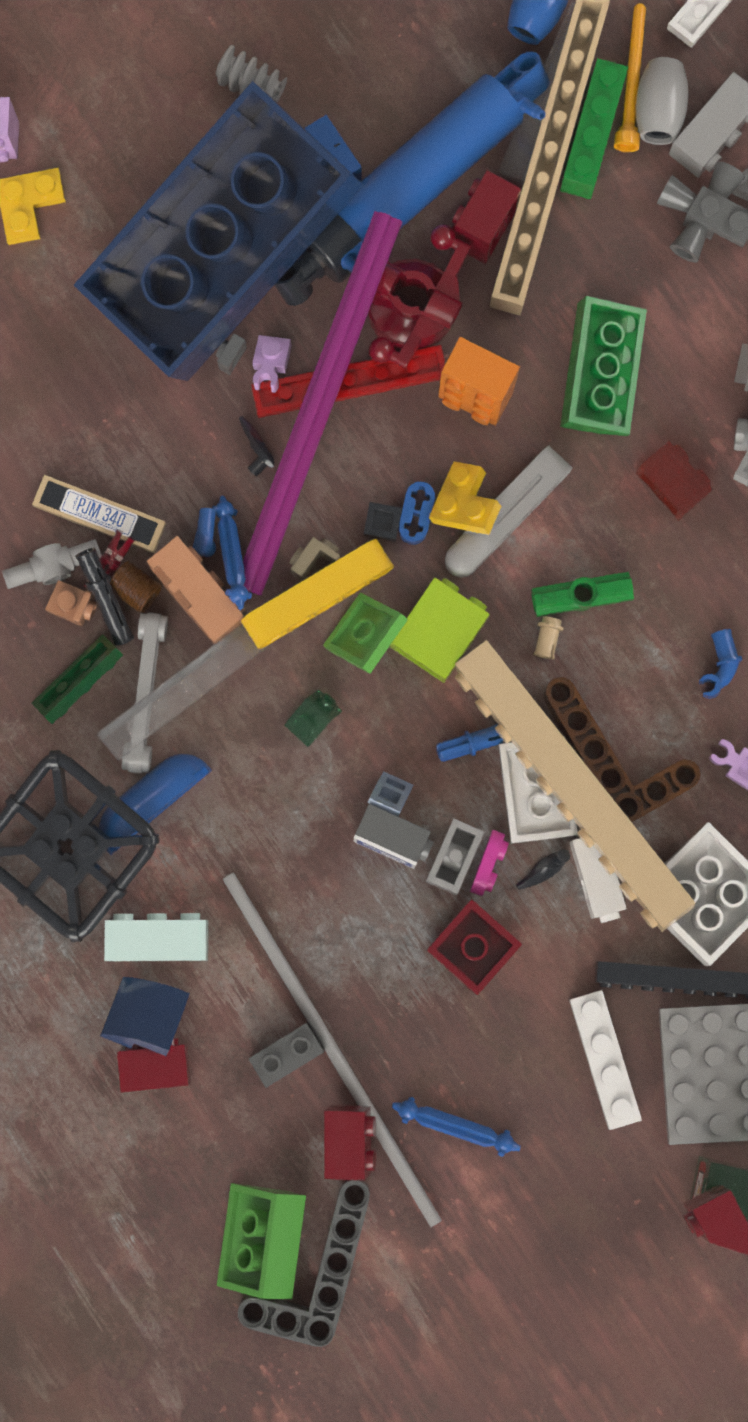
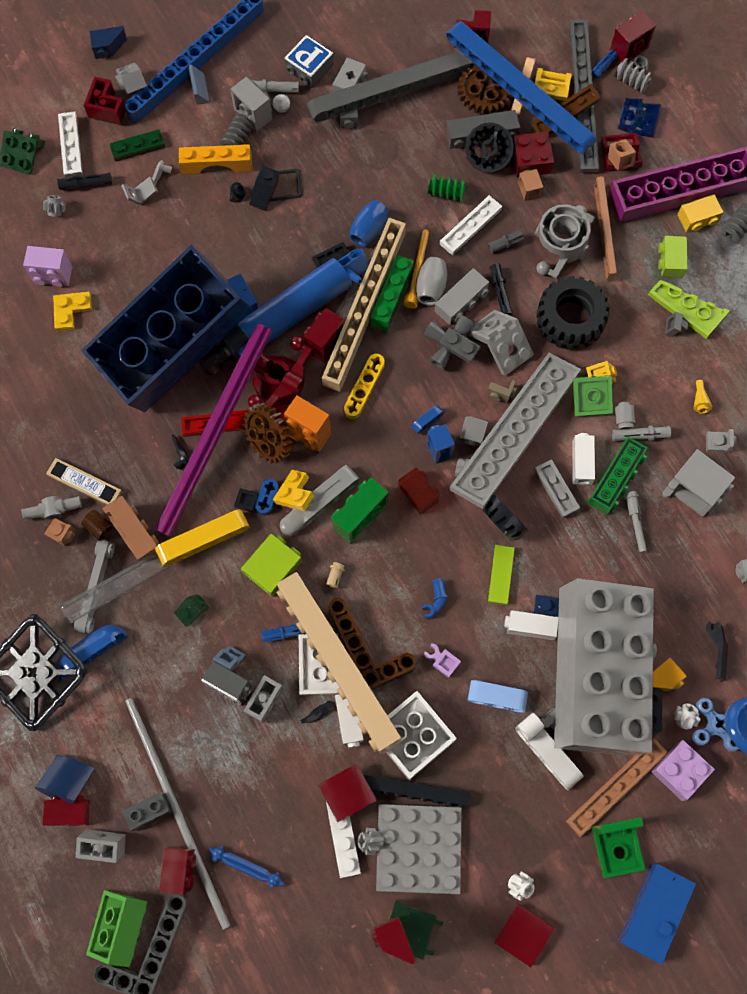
camera: 10 degrees right, 10 degrees down
dark green plate [31,634,123,724] -> none
black pin [75,548,134,646] -> none
dark red pin [84,529,135,589] -> none
light aqua brick [104,913,208,961] -> none
blue arm [193,508,216,557] -> none
blue wheel [212,496,252,610] -> none
light grey piece [216,45,288,102] -> none
dark grey plate [216,334,247,375] -> none
lavender plate [253,335,292,392] -> none
dark tan bracket [289,537,341,582] -> none
bright green plate [323,592,408,674] -> none
dark red brick [426,899,522,995] -> none
dark pink plate [470,830,509,896] -> none
green piece [531,572,634,617] -> none
green slope [560,296,647,436] -> none
none -> light grey brick [76,829,126,863]
none -> reddish brown gear [242,403,293,464]
none -> black plate [312,242,350,268]
none -> dark red slope [318,764,376,823]
none -> green brick [331,478,389,544]
none -> yellow beam [344,354,385,420]
none -> light grey gear [358,828,384,855]
none -> blue beam [412,405,445,434]
none -> blue brick [427,424,455,464]

